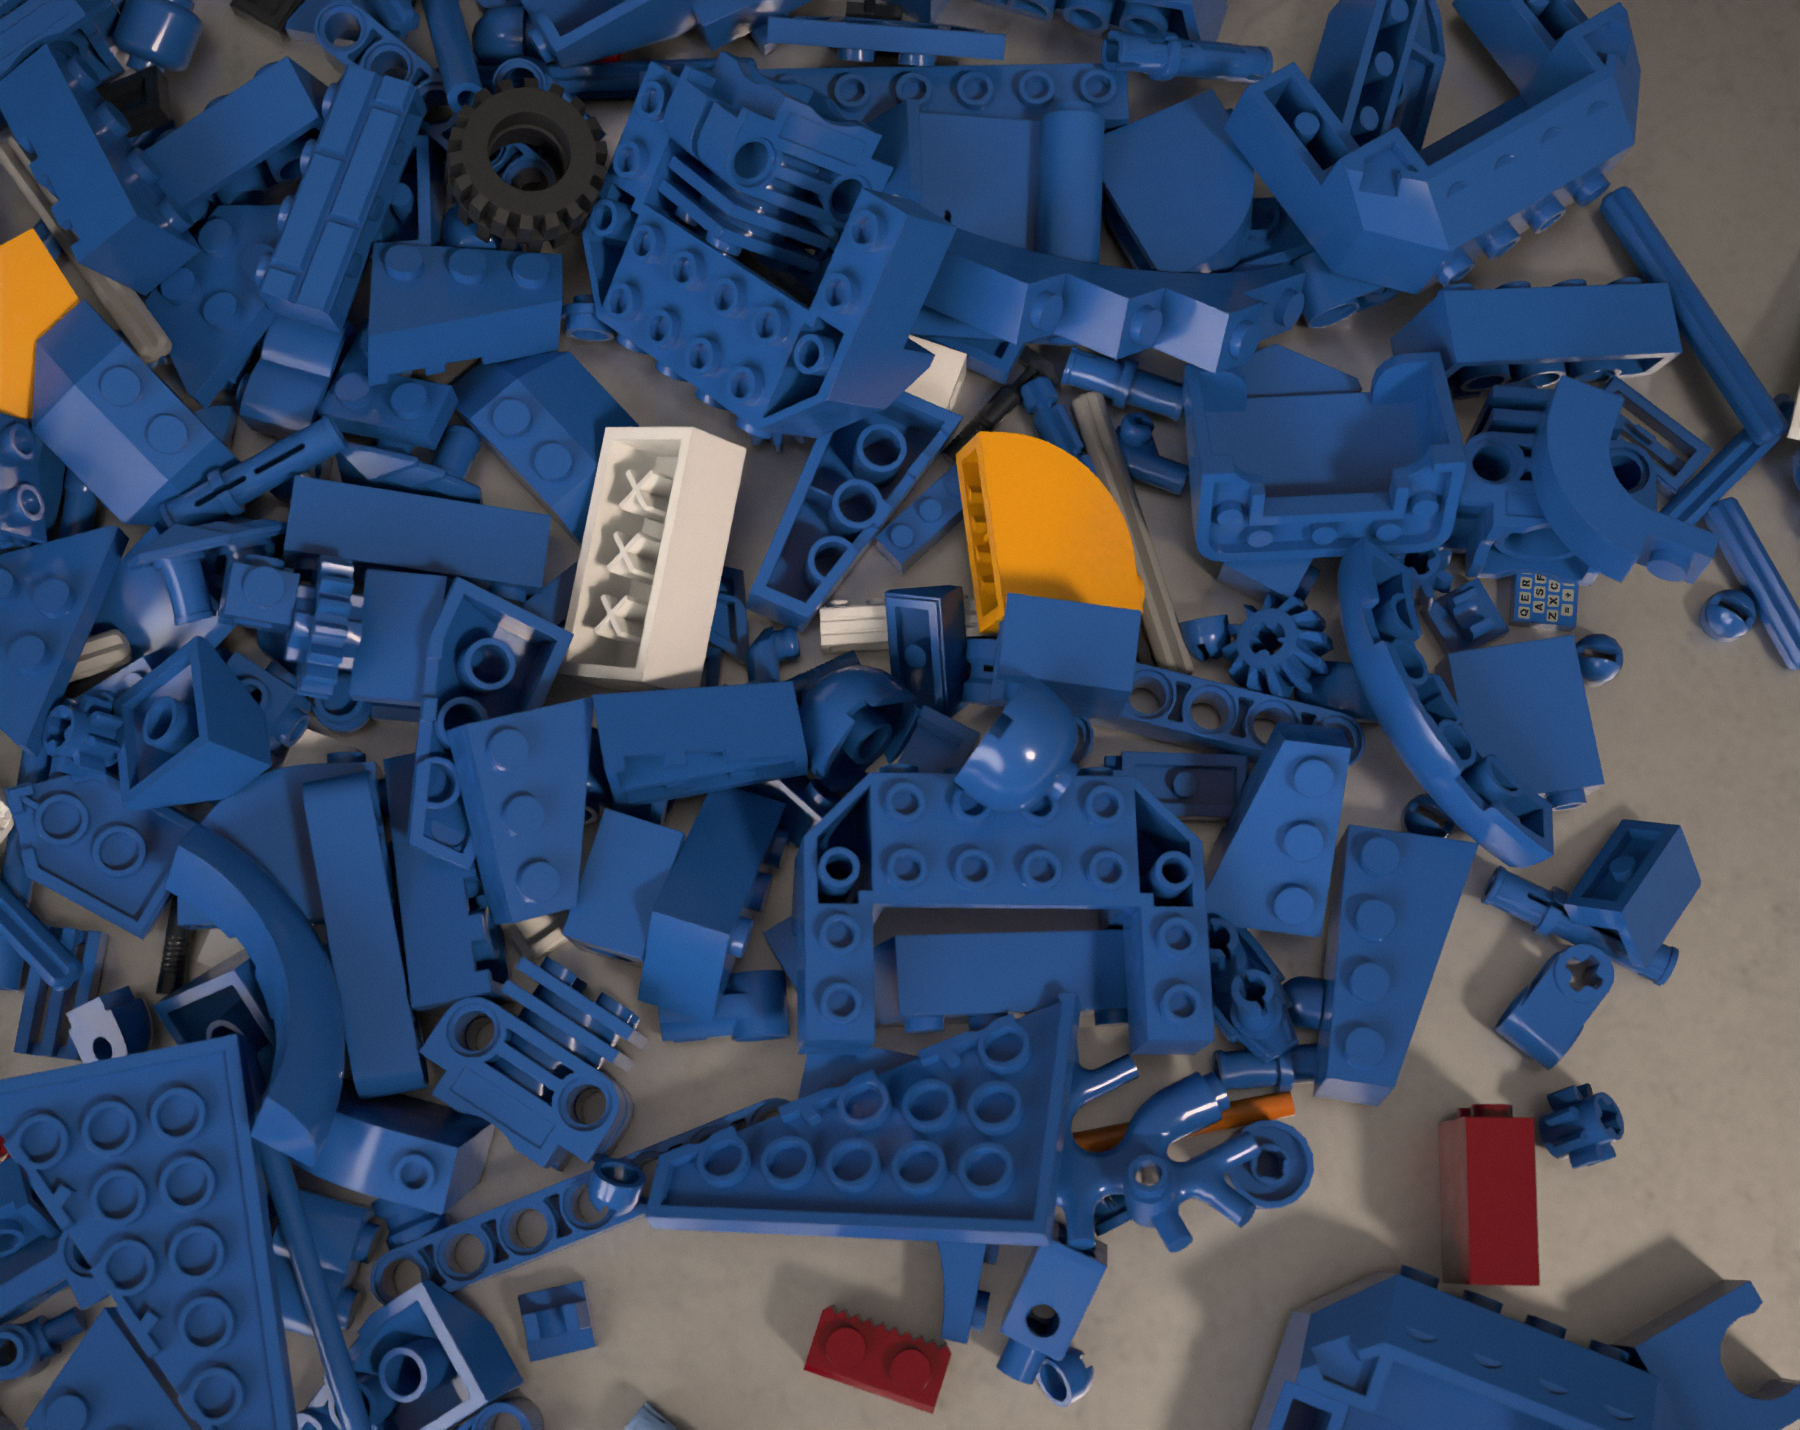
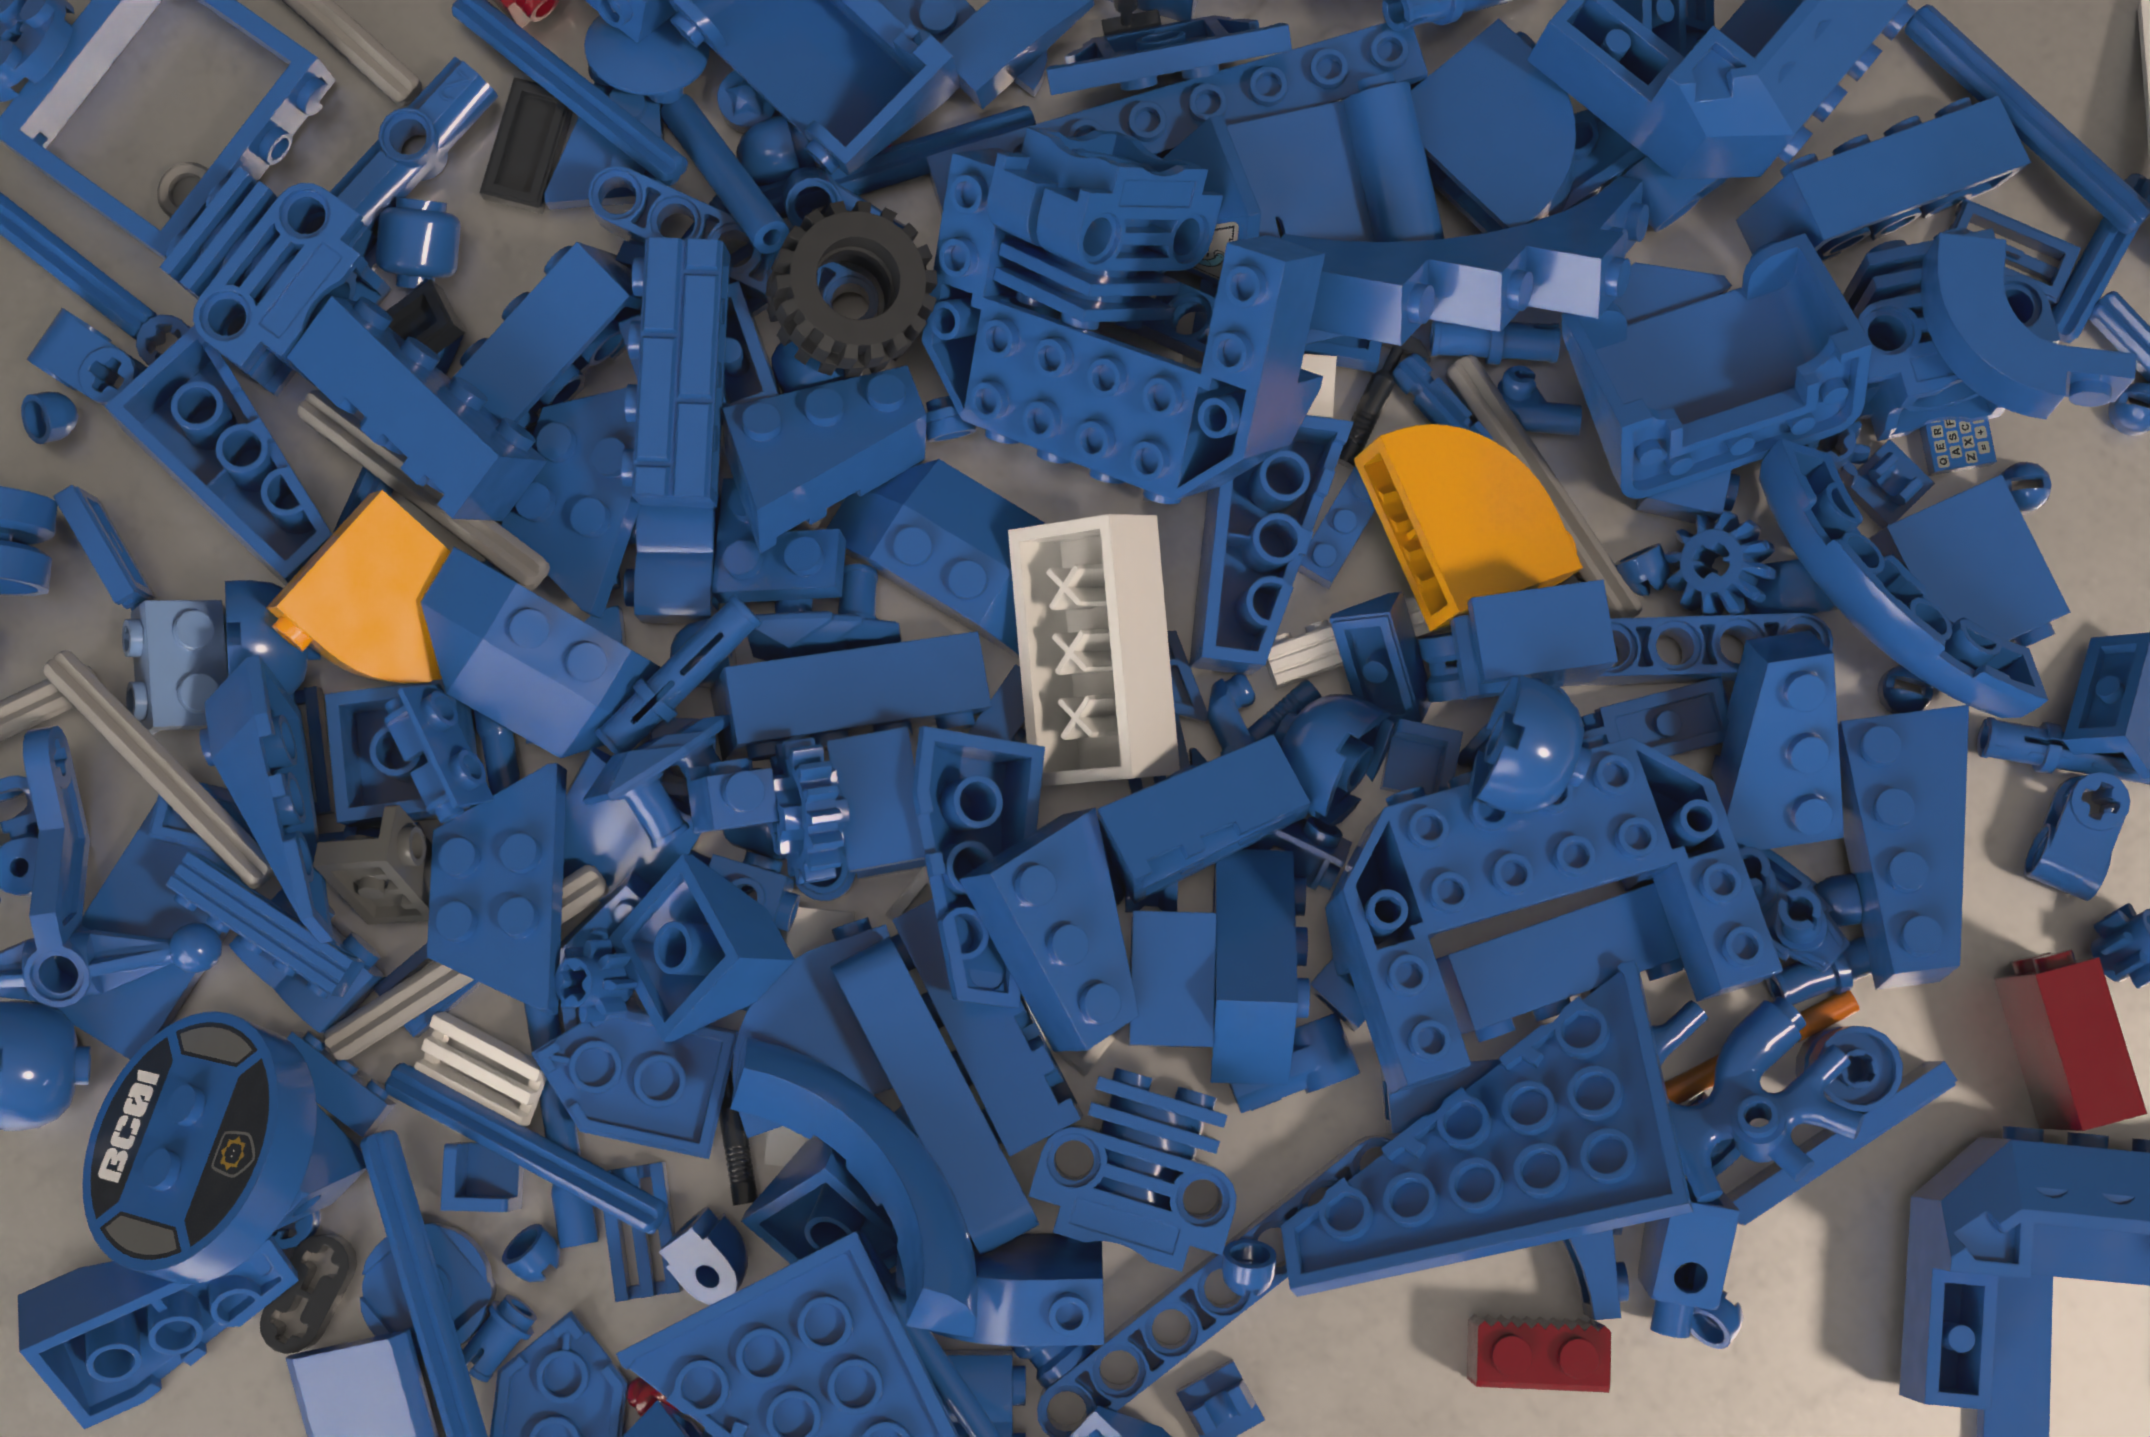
camera: 15 degrees left, 5 degrees up
none -> blue tile [1726,1061,1958,1226]

